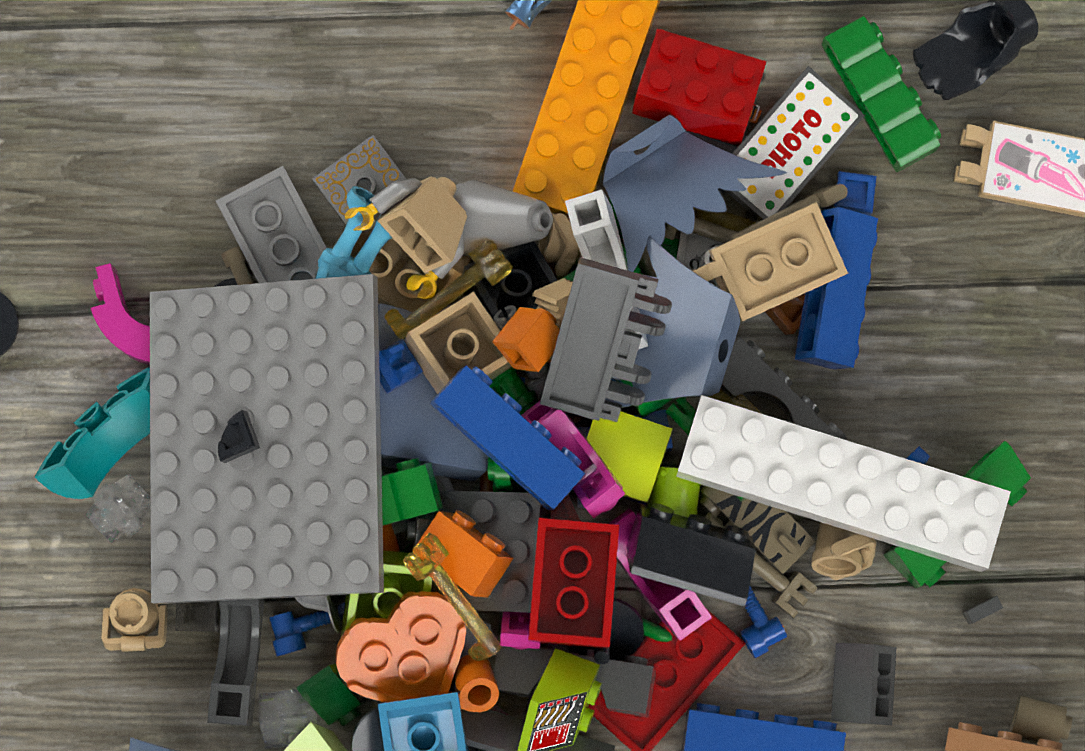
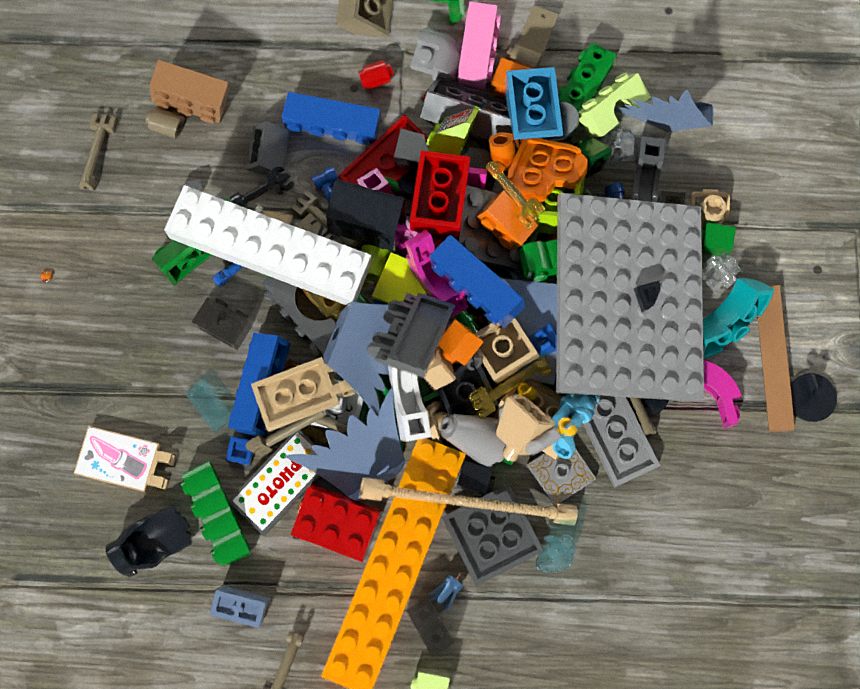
camera: 175 degrees left, 5 degrees down
none -> clear light blue tile [185,379,231,433]
none -> clear smoke brick [192,297,252,350]
none -> black bar [230,166,295,209]
none -> tan hose [360,477,578,526]
none -> dark grey plate [442,484,544,586]
none -> black brick [456,461,496,496]
none -> clear light blue hair [536,534,575,573]
none -> green brick [701,222,736,257]
none -> medium nougat tile [757,285,795,432]

